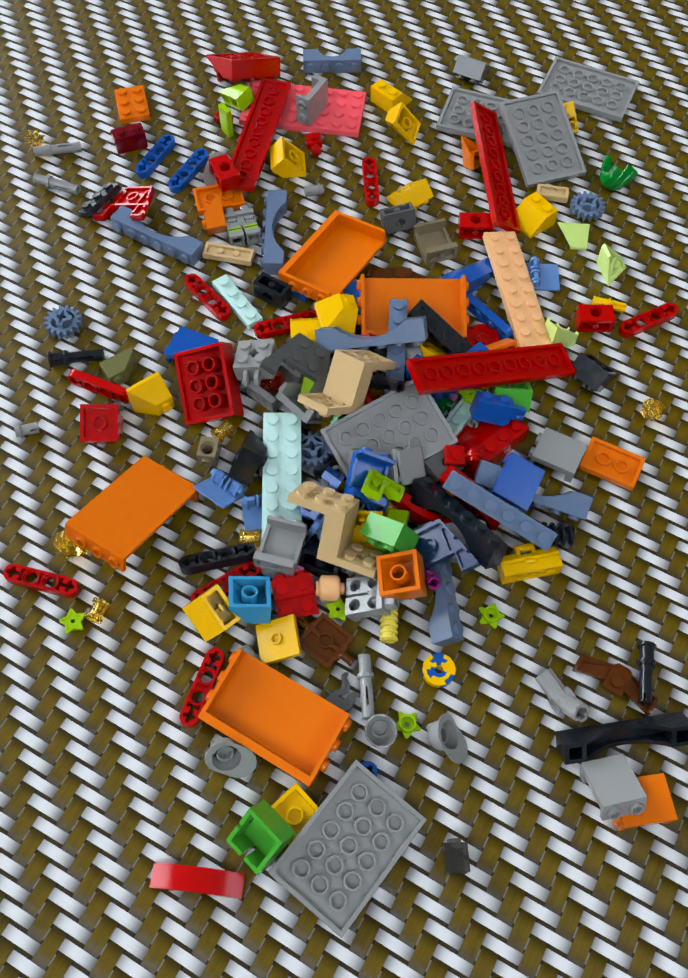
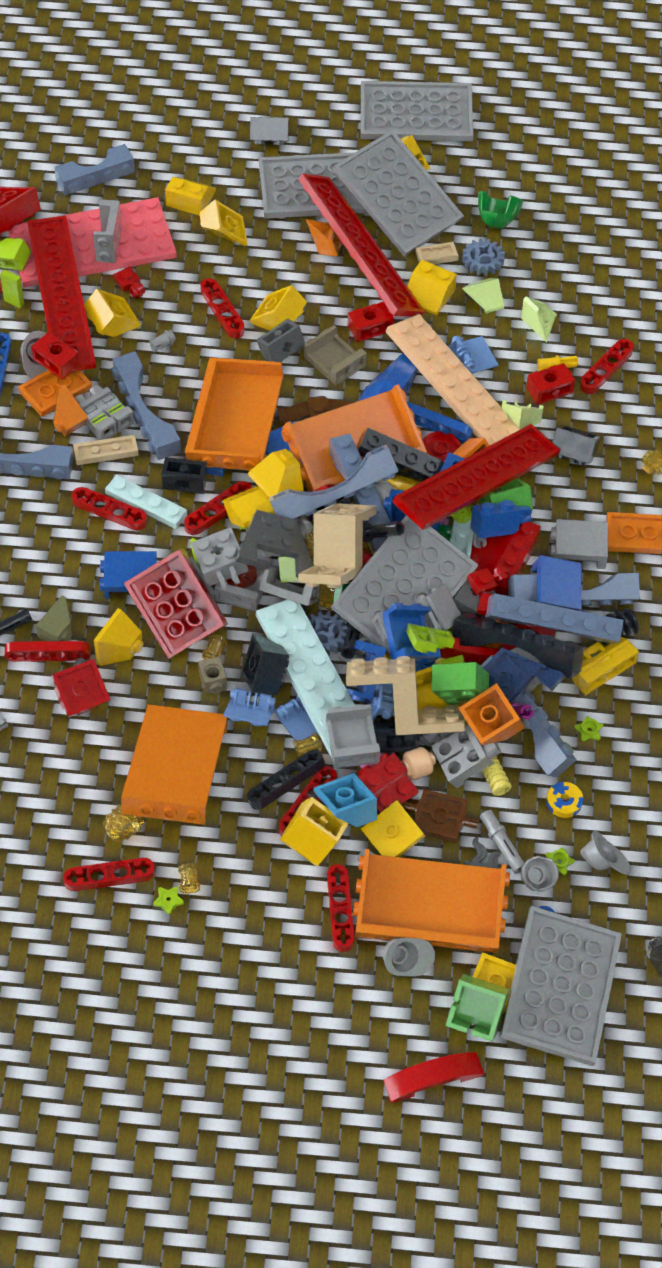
camera: 25 degrees left, 5 degrees down
lime plate [325,597,352,621] -> none

